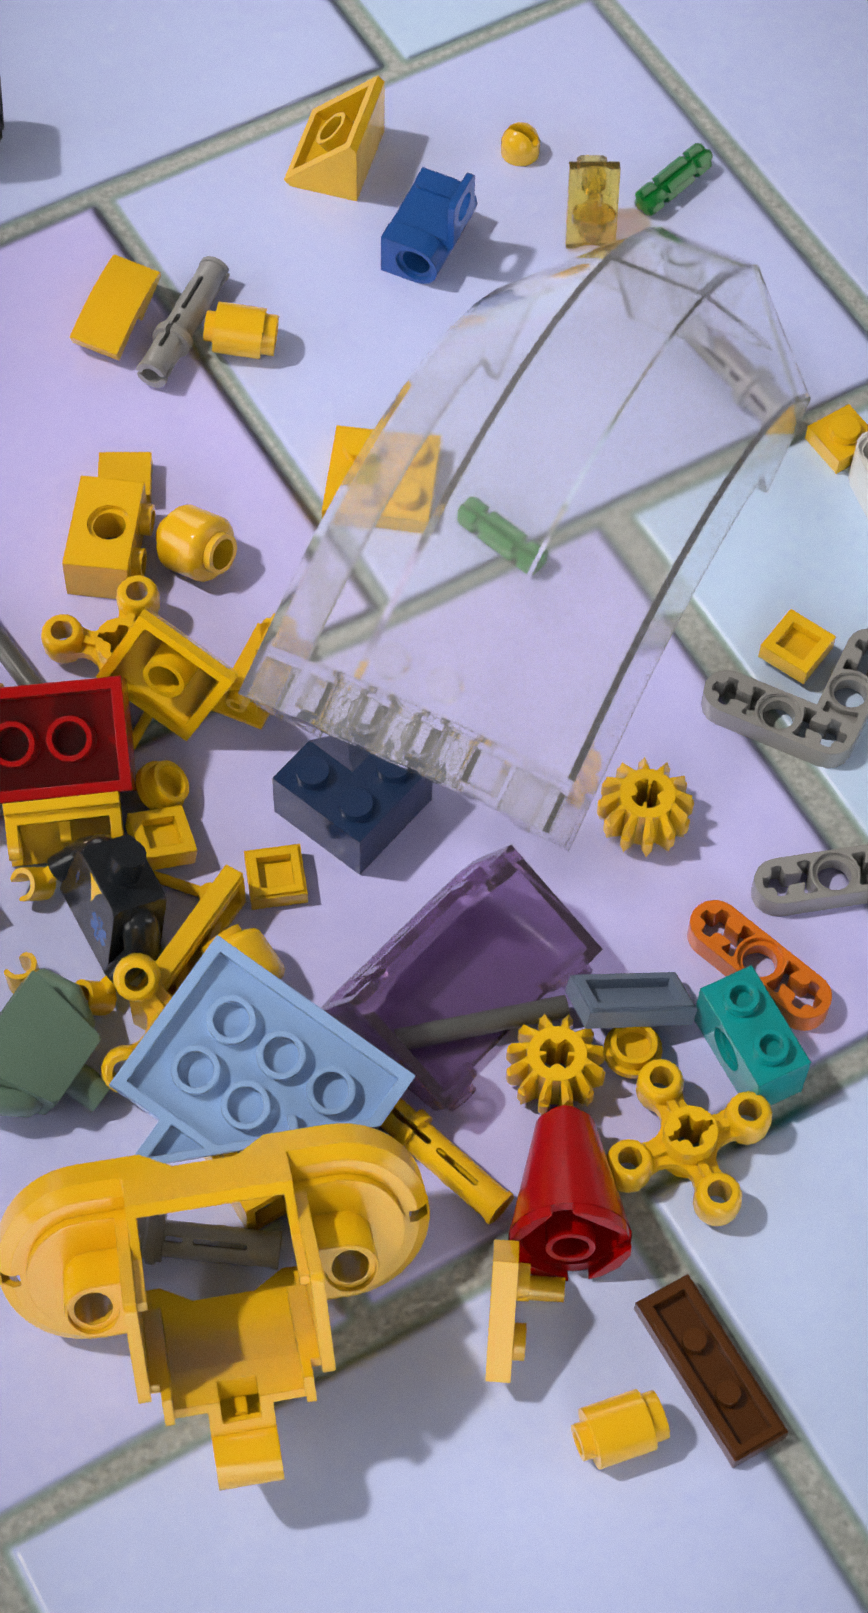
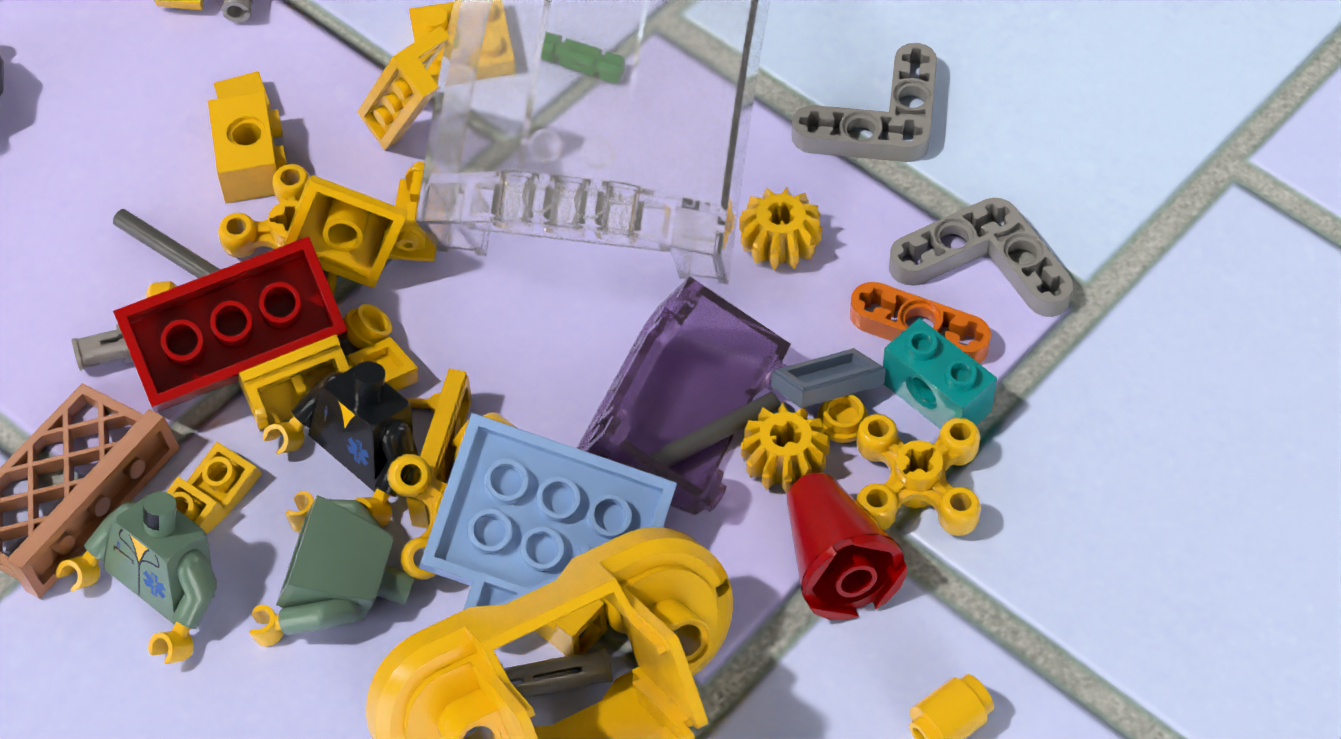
camera: 15 degrees left, 5 degrees down
yellow head [156,504,237,582] -> none
yellow tile [244,844,308,910] -> none
dark blue slope [272,732,433,875] -> none
yellow pin [380,1098,514,1225] -> none
yellow plate [485,1239,565,1383] -> none
reddish brown tile [634,1274,788,1468] -> none
yellow plate [758,609,836,685] -> none
none -> yellow fence [357,25,450,151]

